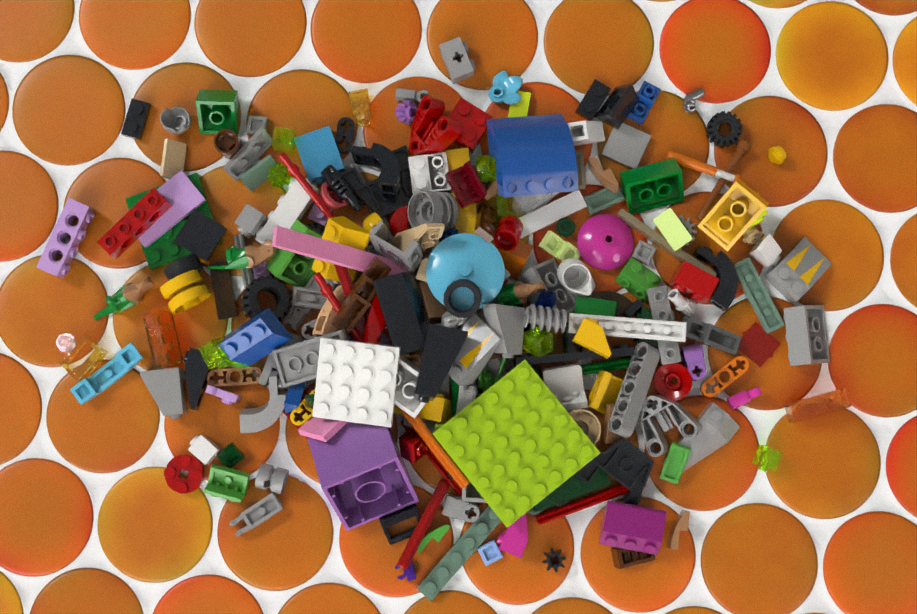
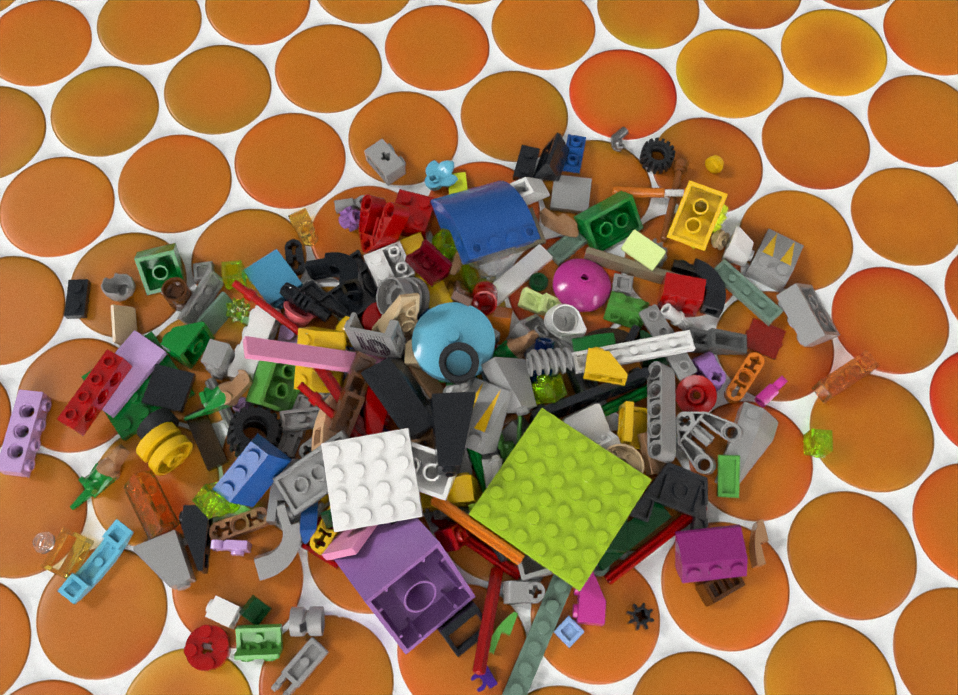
camera: 20 degrees left, 15 degrees down
none -> green slope [160,321,215,370]

